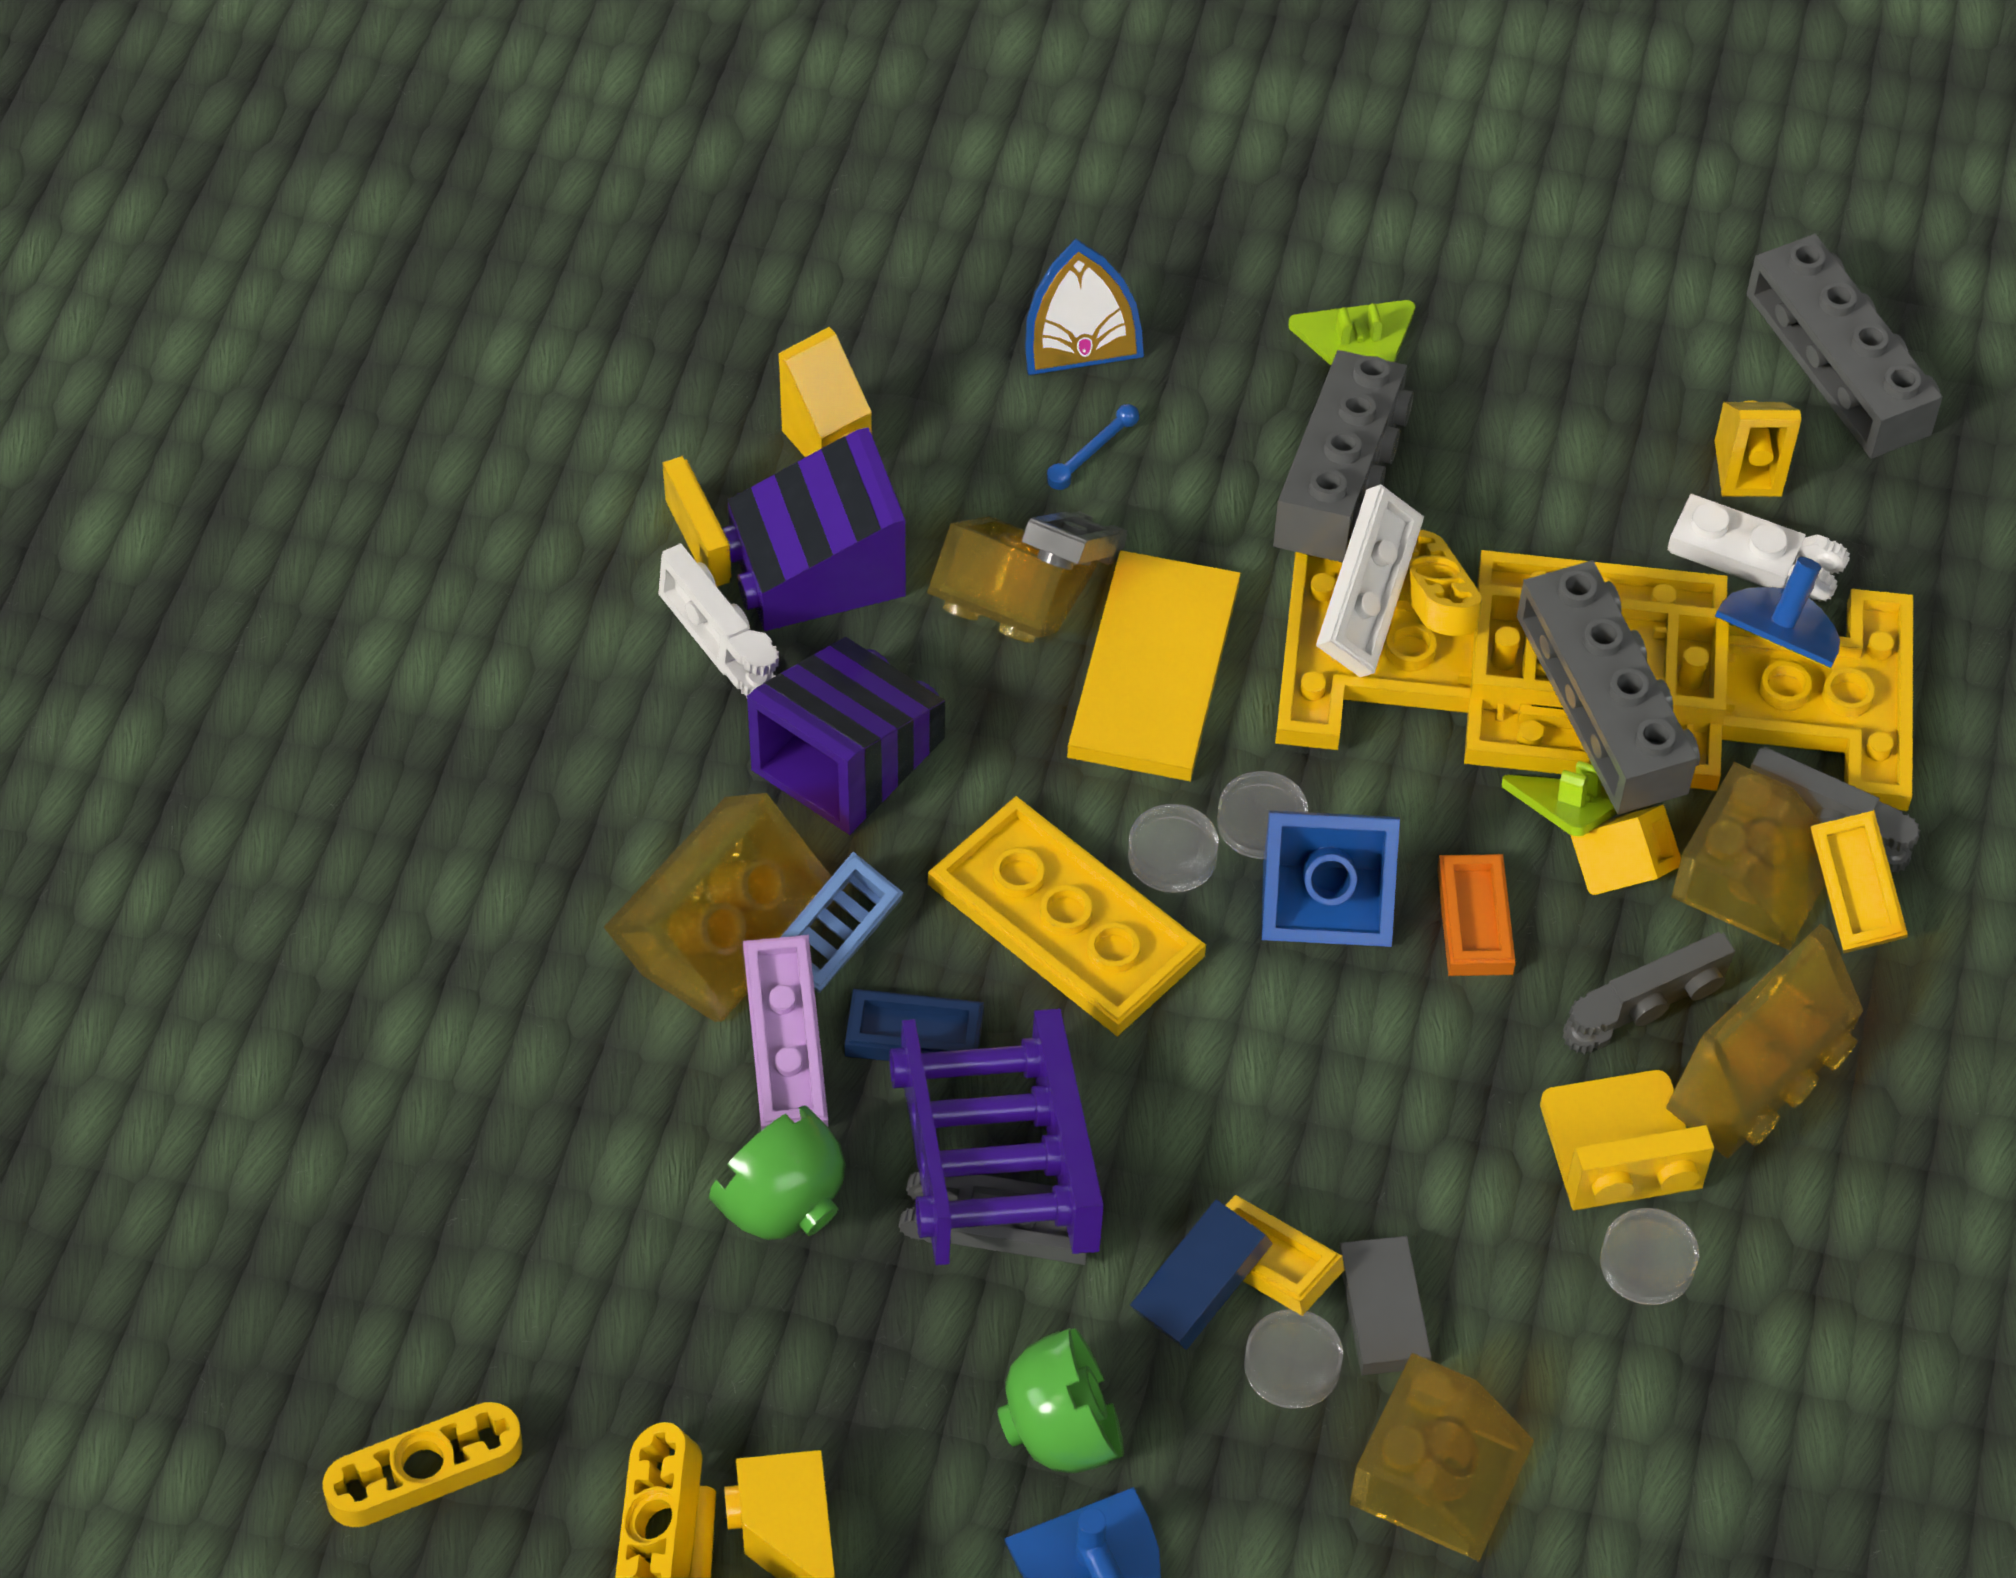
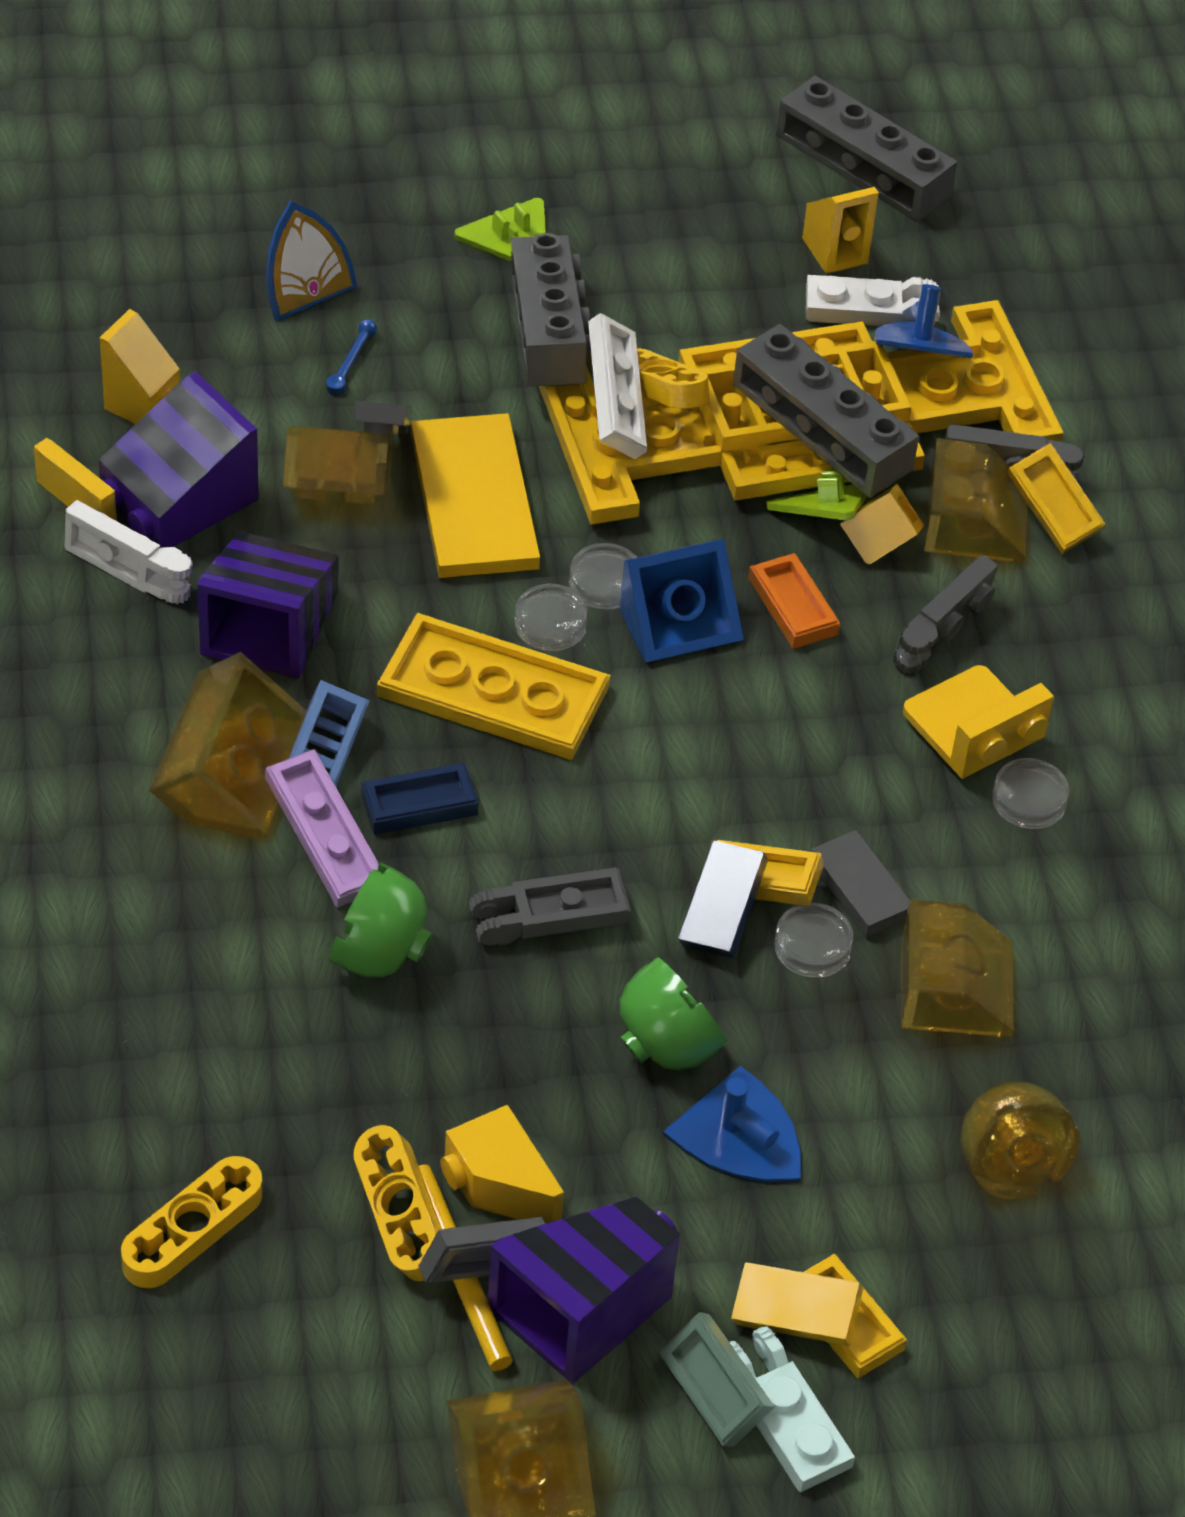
camera: 25 degrees left, 5 degrees down
dark purple fence [889,1008,1103,1265] -> none
clear yellow slope [1666,924,1863,1159] -> none

